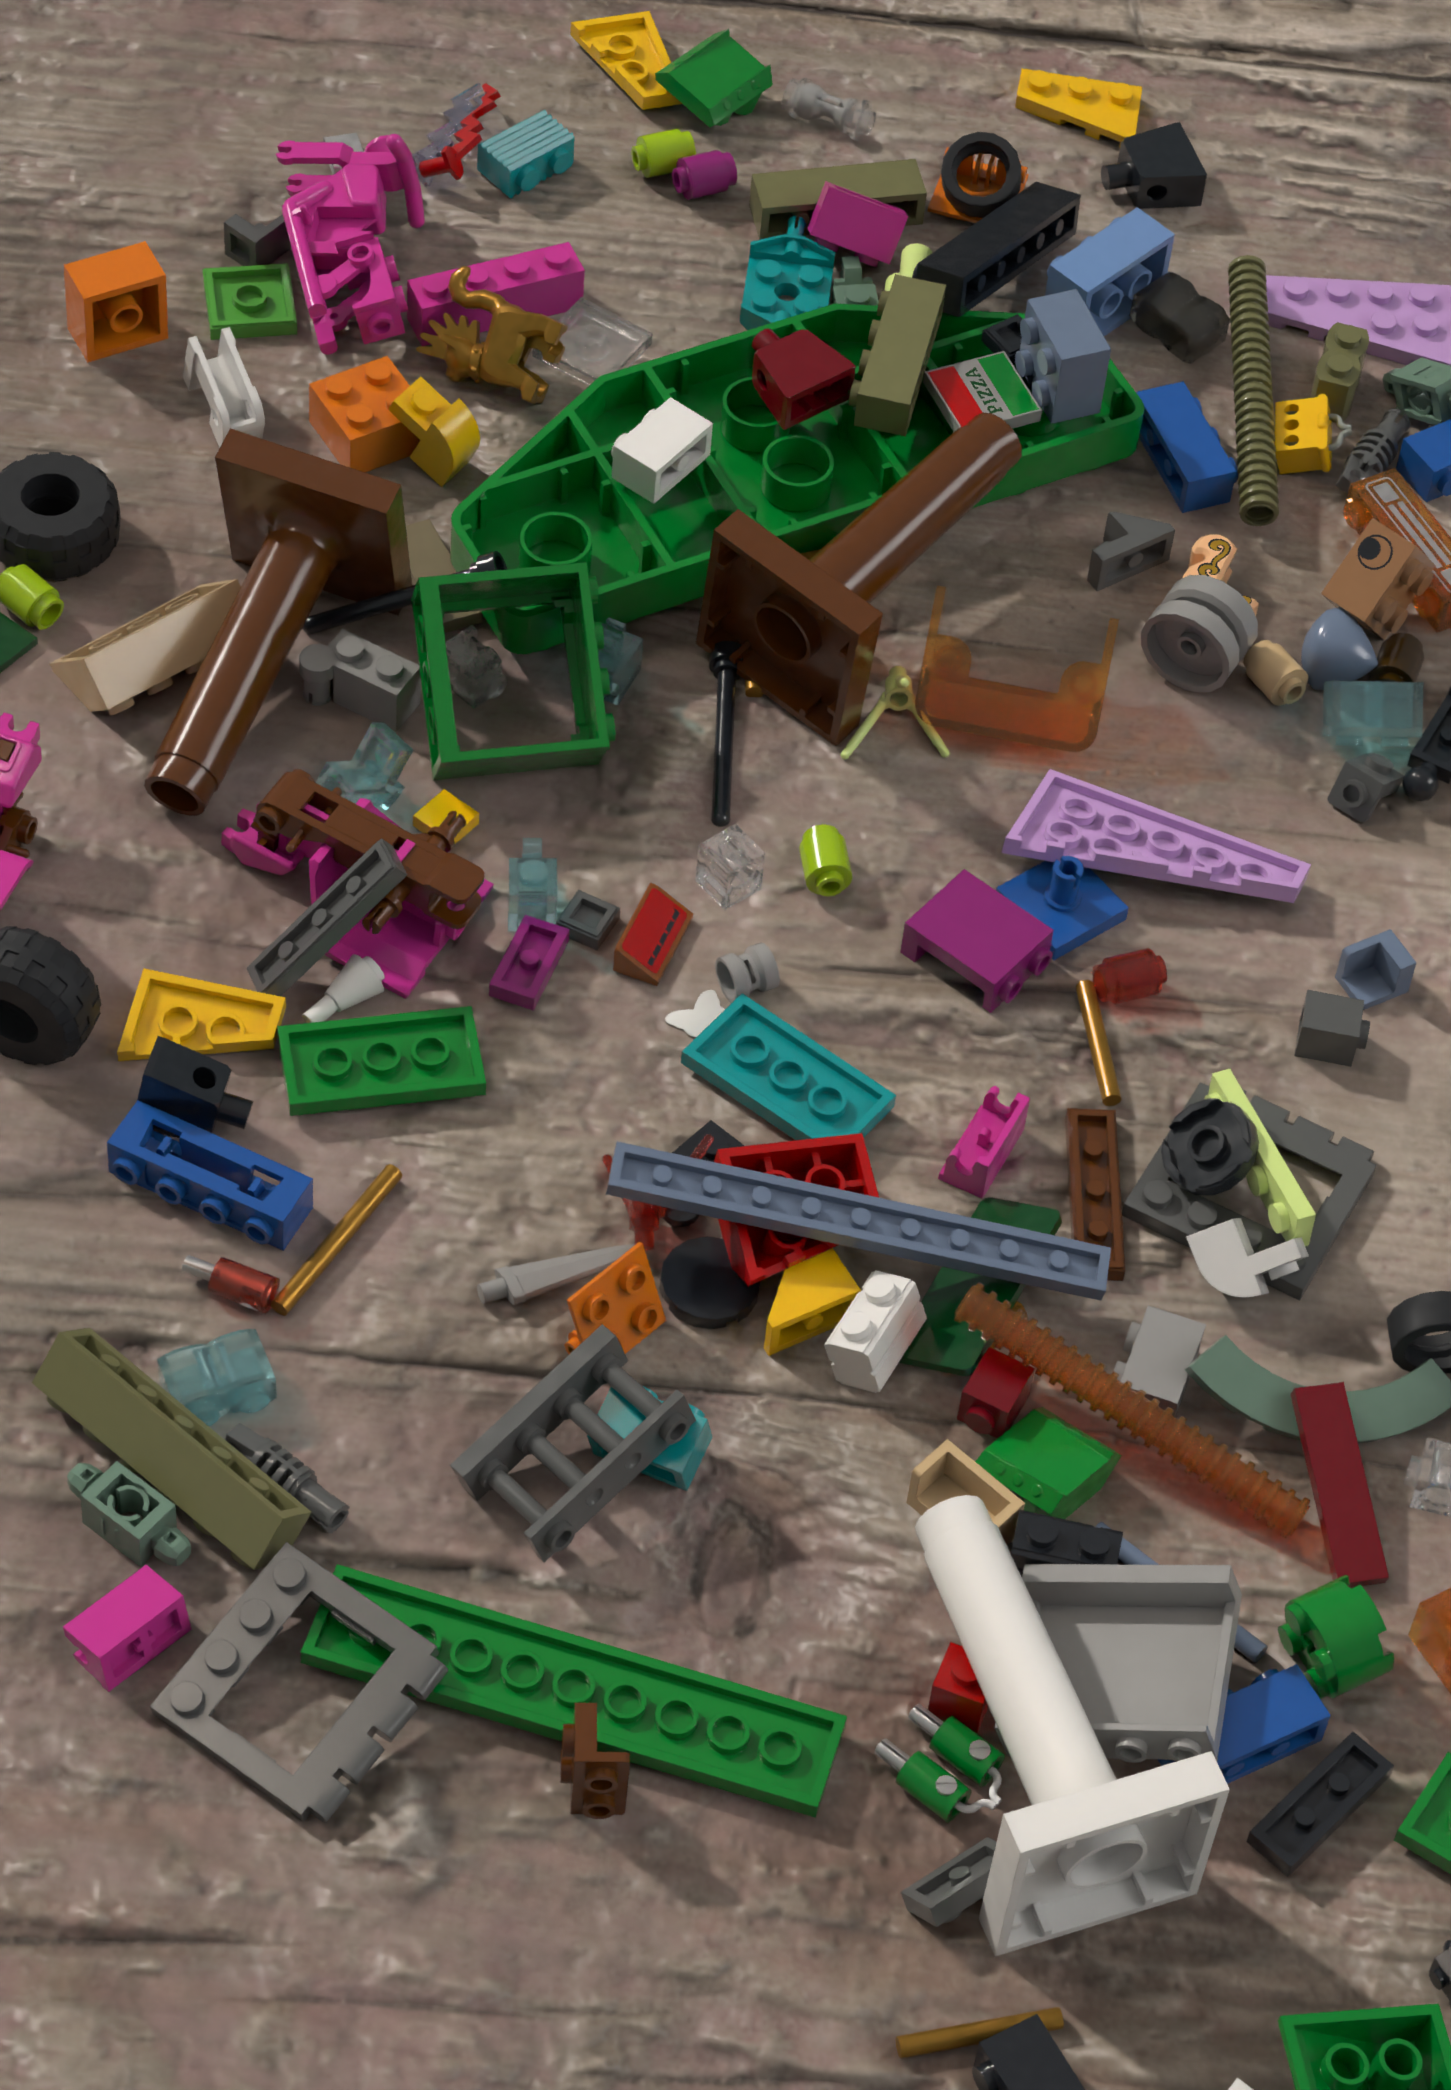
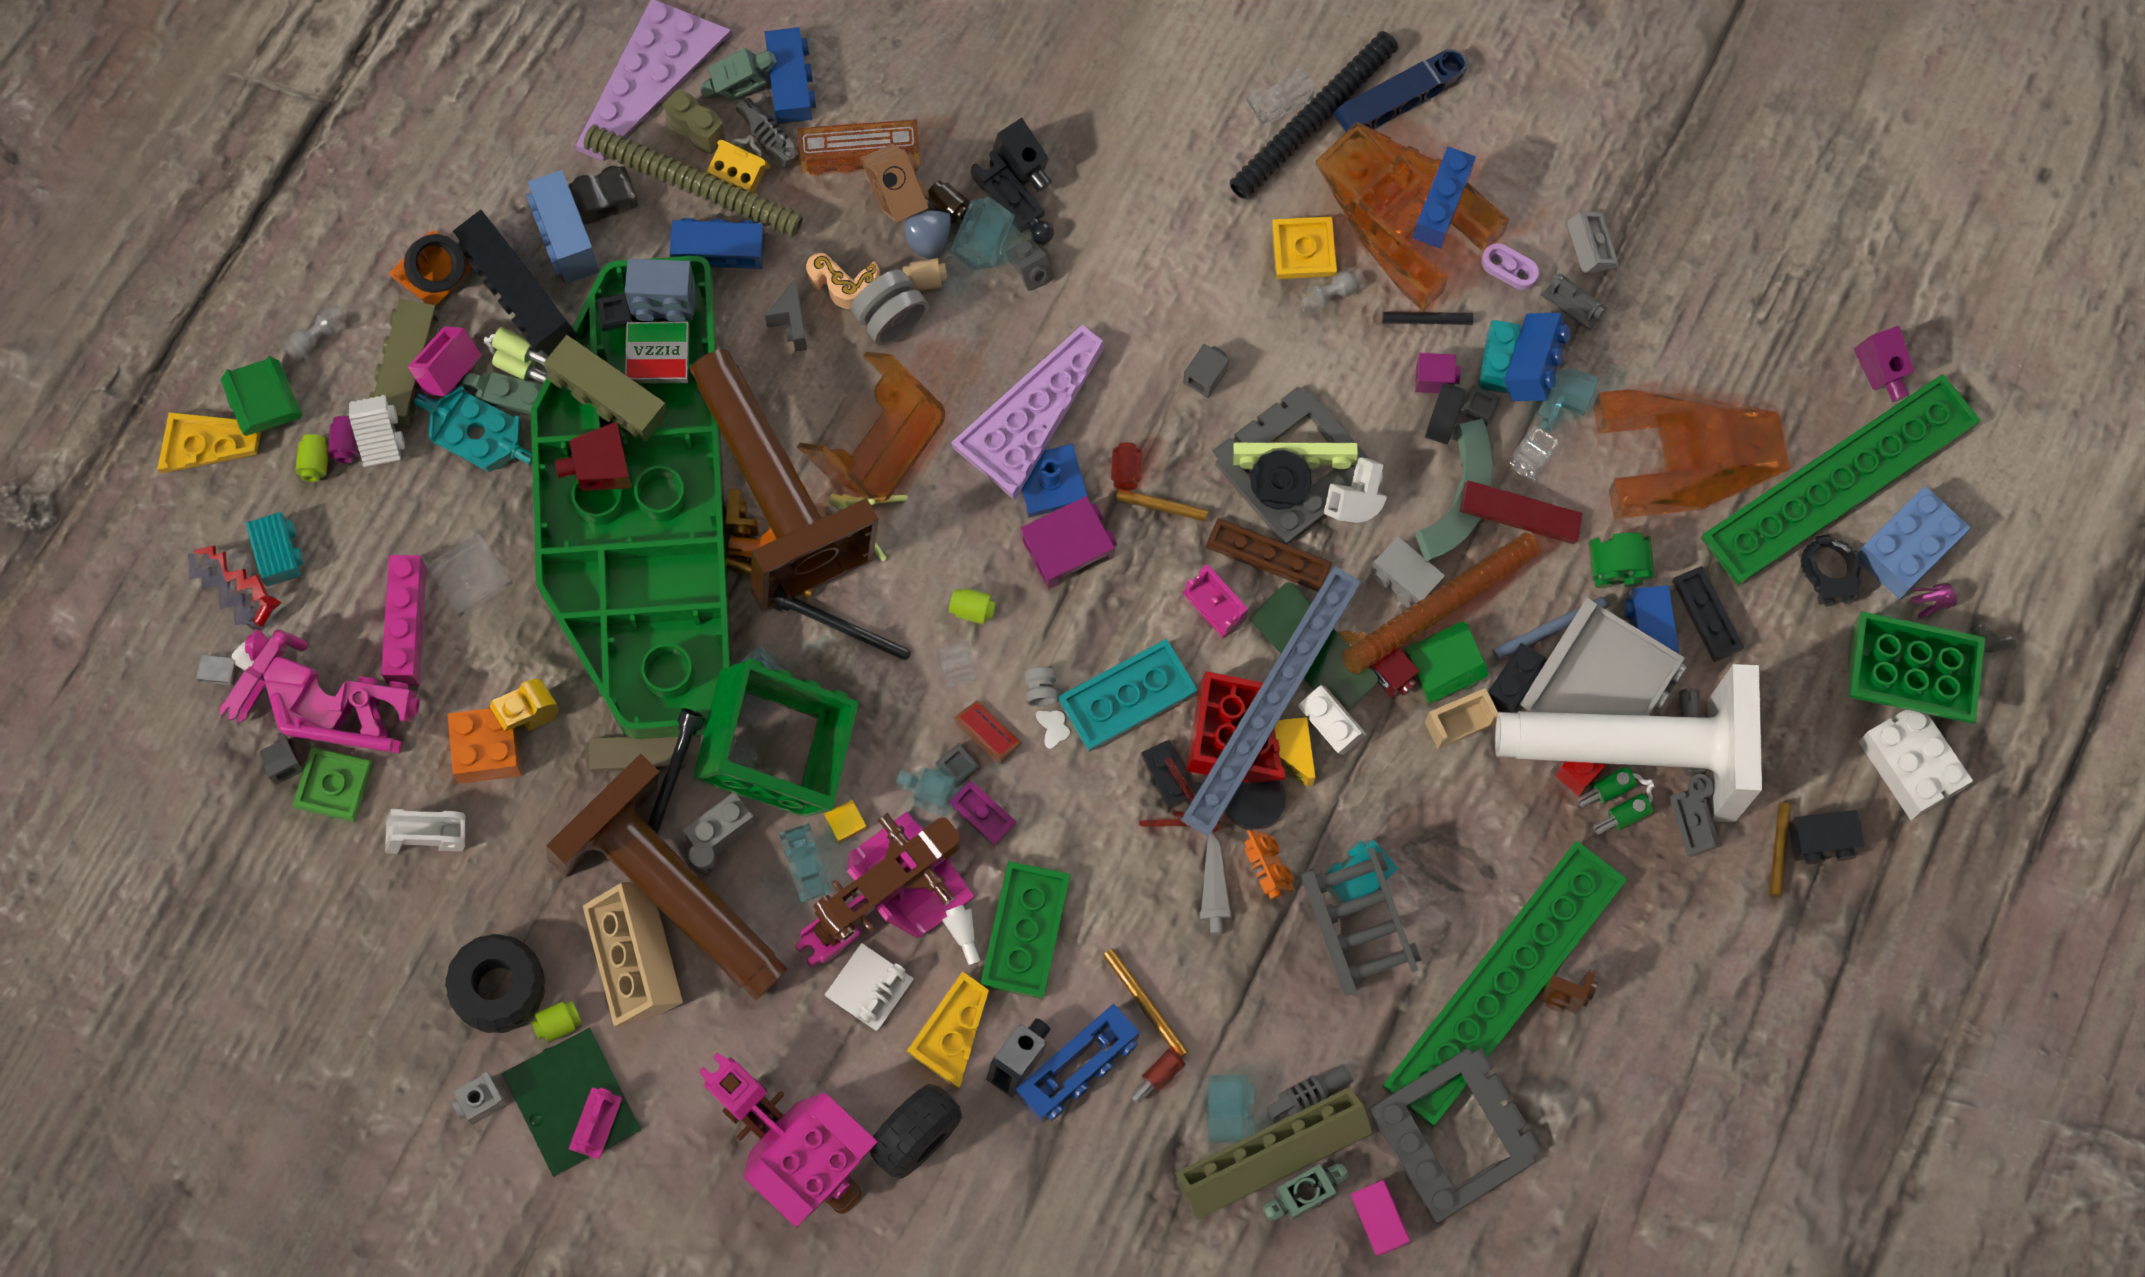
camera: 65 degrees left, 20 degrees up
orange brick [64,241,168,363] -> none
dark grey tile [247,838,407,996] -> none
pearl gold animal [416,266,568,405] -> none
white brick [611,397,713,504] -> none
yellow wing [1015,68,1142,148] -> none
black torso [1101,122,1207,209] -> none
sand blue panel [1335,929,1416,1010] -> none
none -> white brick [349,395,405,468]
none -> white hinge [824,943,914,1031]

